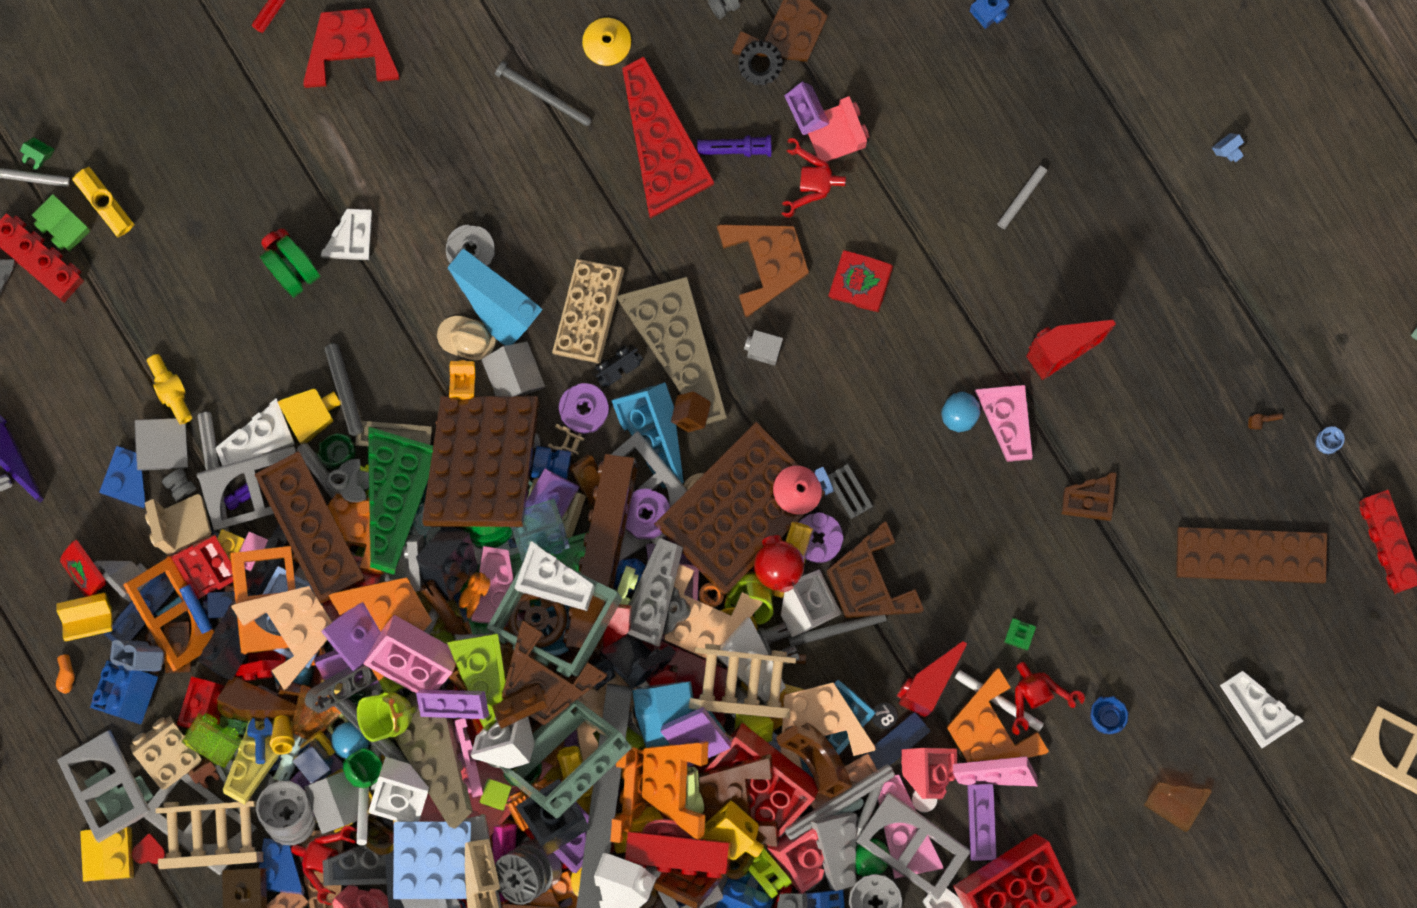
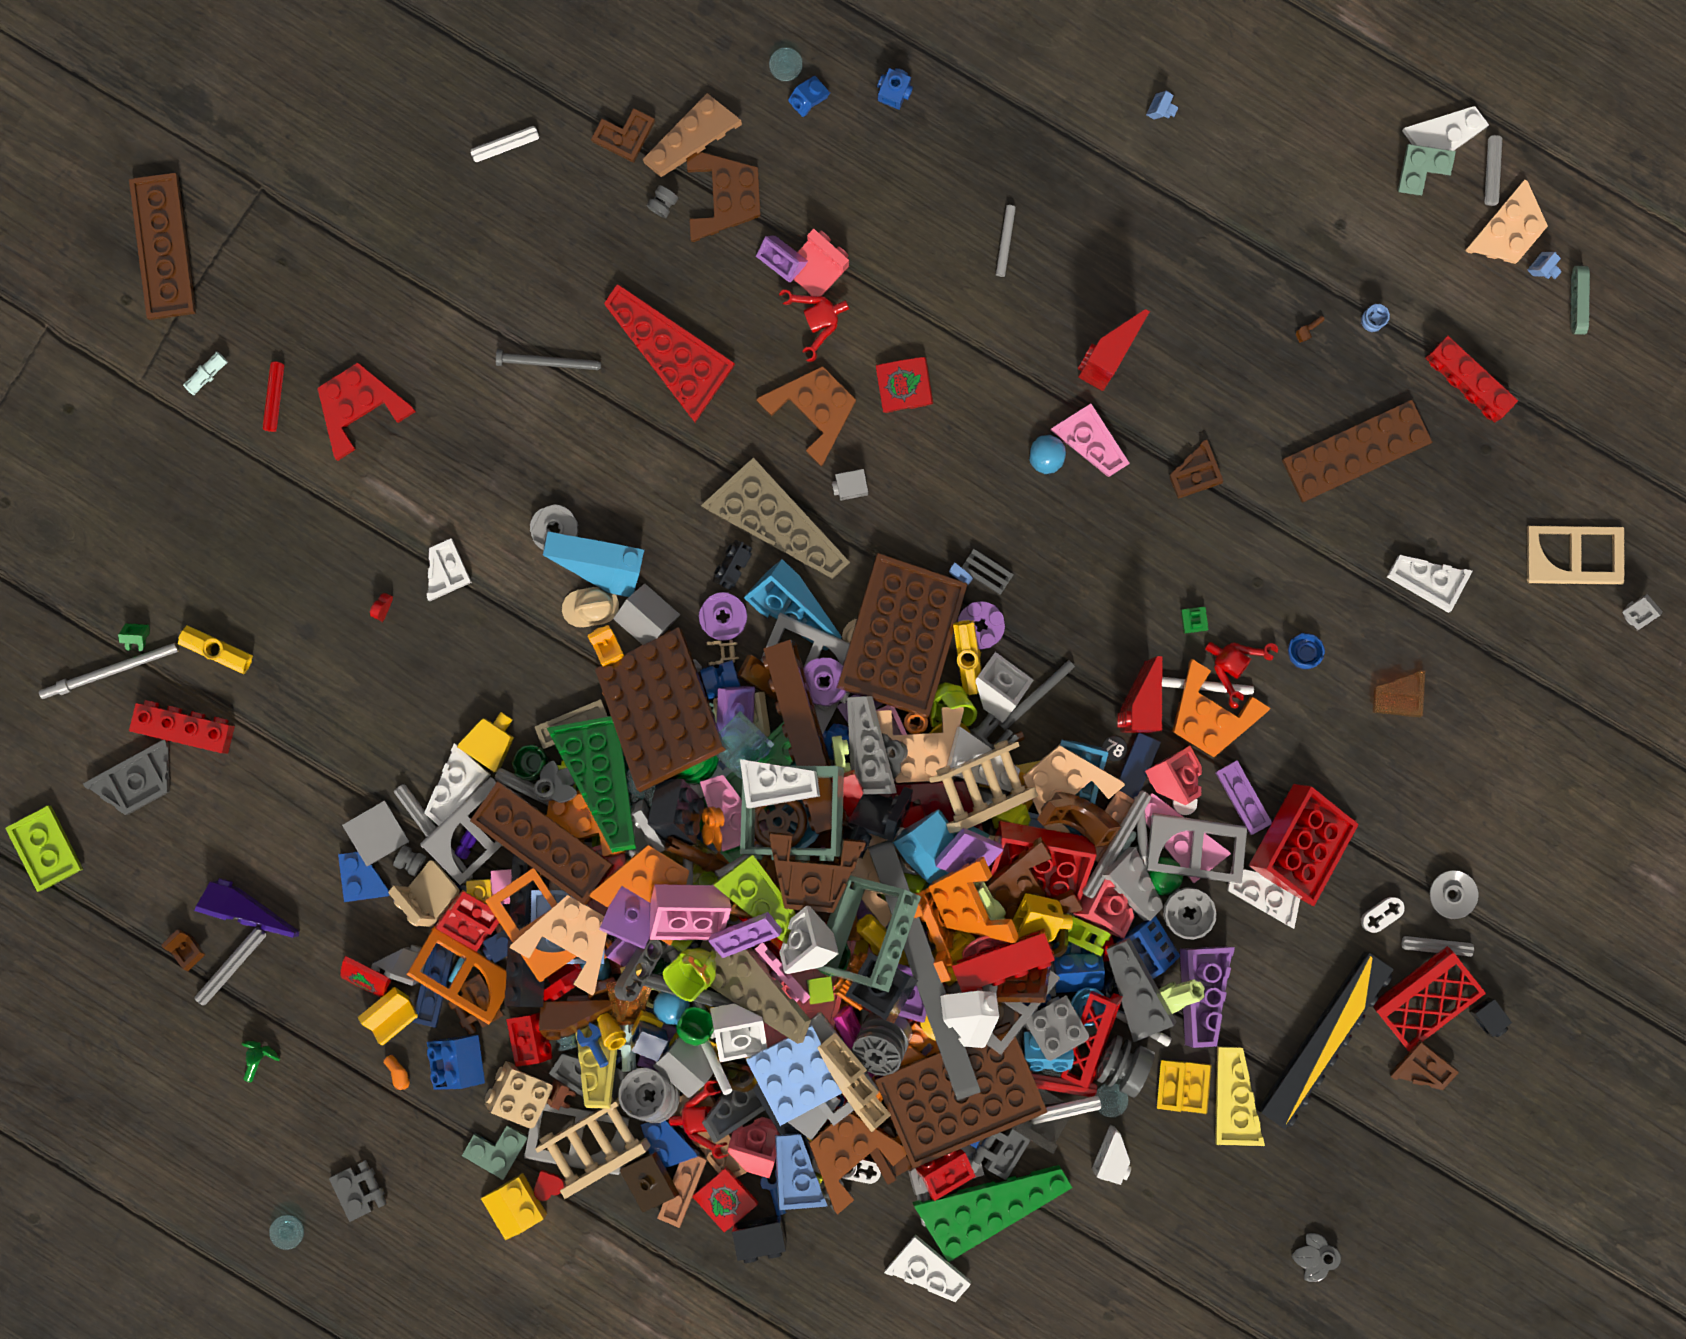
camera: 20 degrees left, 5 degrees up
bright green brick [32,194,90,252] -> none
light grey window [57,731,151,843] -> none
sand blue brick [110,640,164,671] -> none
yellow pin [147,354,192,425] -> none
blue piece [179,584,213,634] -> none
clear neon green brick [182,713,241,768] -> none
green wheel [259,235,321,298] -> none
dark grey axle [325,343,363,436] -> none
reddish brown plate [492,684,548,729] -> none
tan tile [552,259,624,364] -> none
yellow dish [583,18,631,66] -> none
reddish brown panel [671,391,711,433] -> none
dark purple pin [698,135,771,157] -> none
black tyre [739,40,782,85] -> none
red brick [754,535,804,592] -> none
coral dish [773,466,822,515] -> none
reddish brown wing [827,522,924,618] -> none
bright pink wing [953,757,1038,786] -> none

